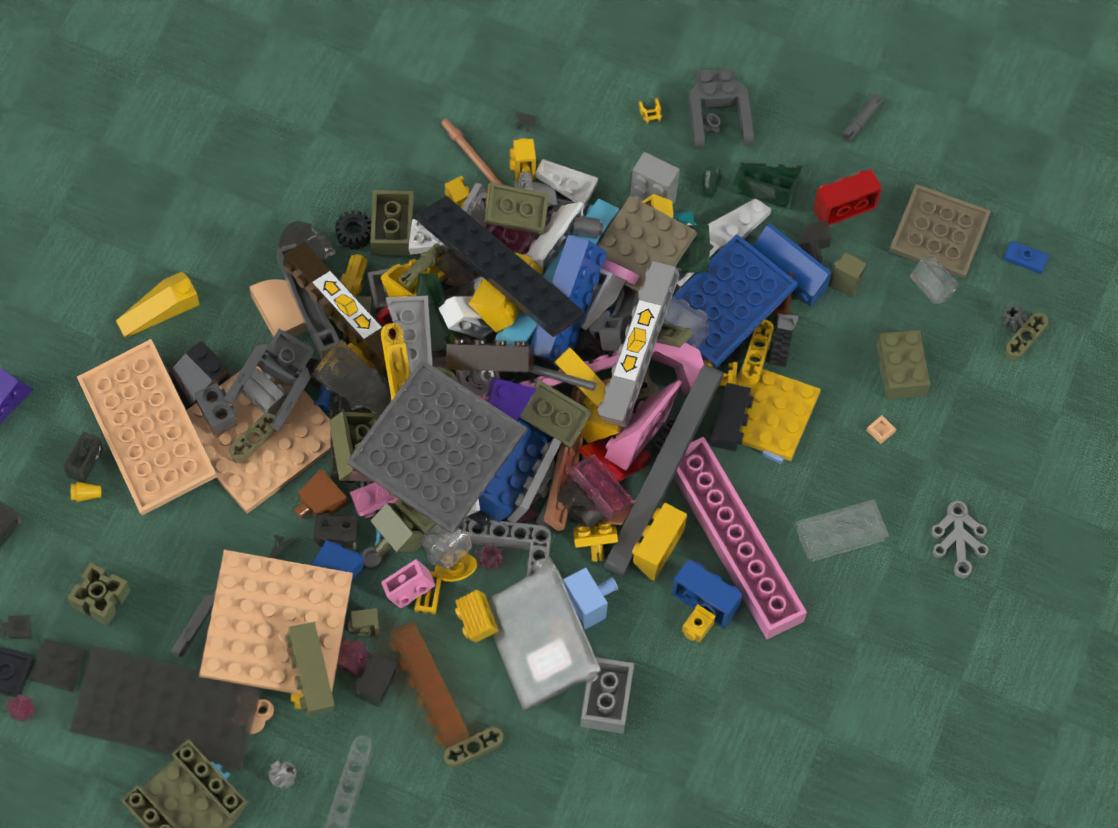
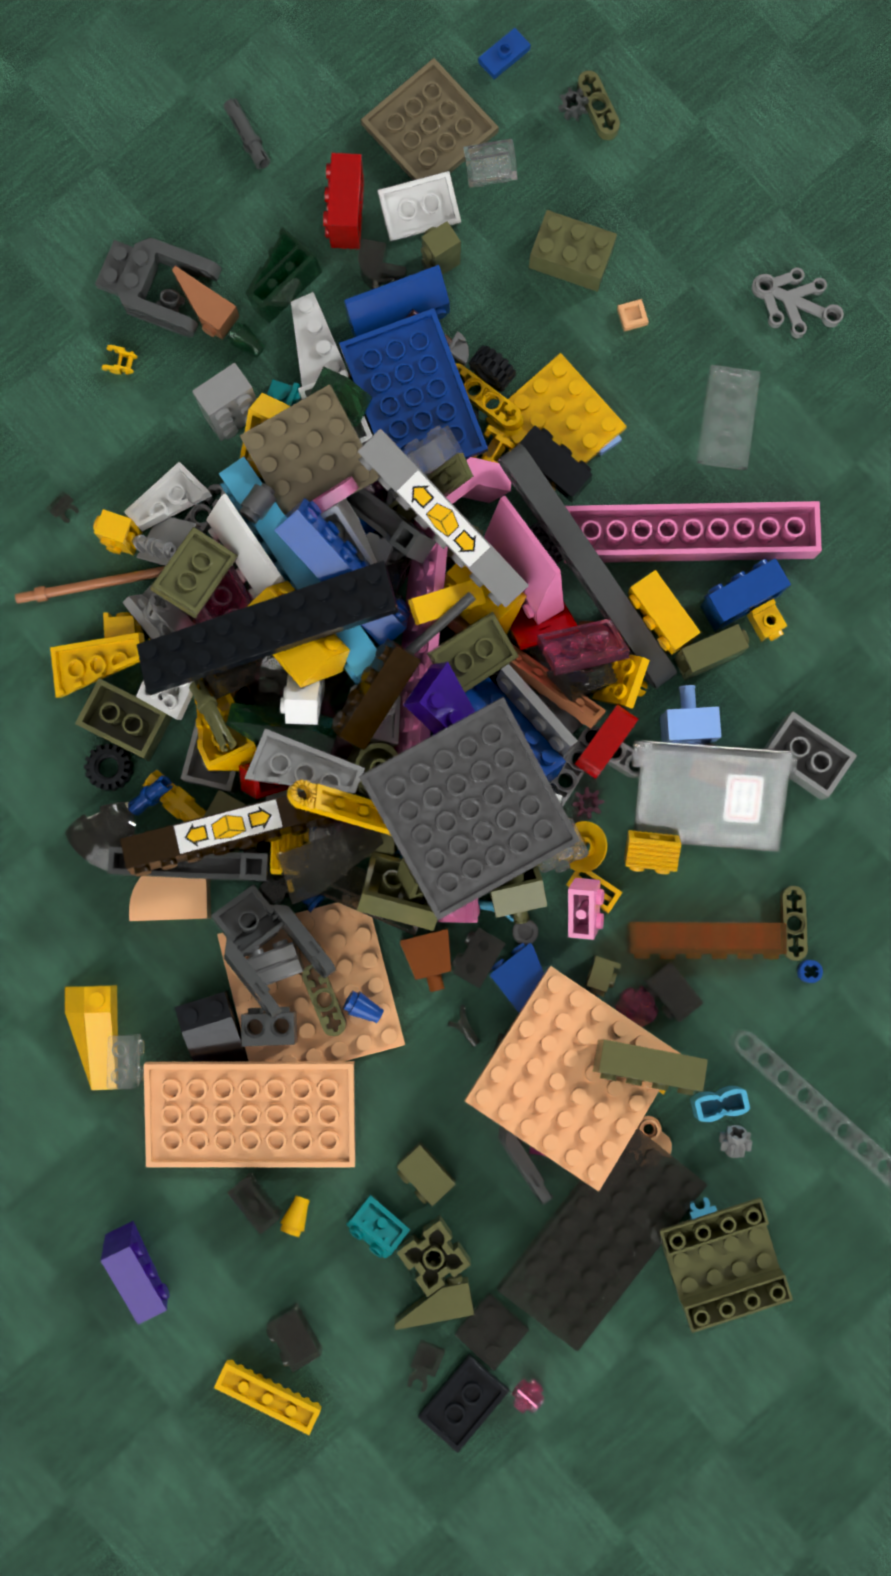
camera: 60 degrees left, 20 degrees up
none -> yellow wing [50,633,145,698]
none -> clear bracket [107,1034,144,1089]
none -> blue pin [128,776,173,815]
none -> nougat slope [172,266,239,340]
none -> blue cone [343,990,384,1023]
none -> teal bracket [346,1195,410,1258]
none -> white tile [377,171,461,242]
none -> olive slope [395,1275,474,1330]
none -> olive brick [397,1142,456,1206]
none -> red beam [575,704,639,779]
none -> olive brick [674,624,750,681]
none -> medium azure brick [690,1086,750,1122]
none -> blue bush [797,960,823,983]

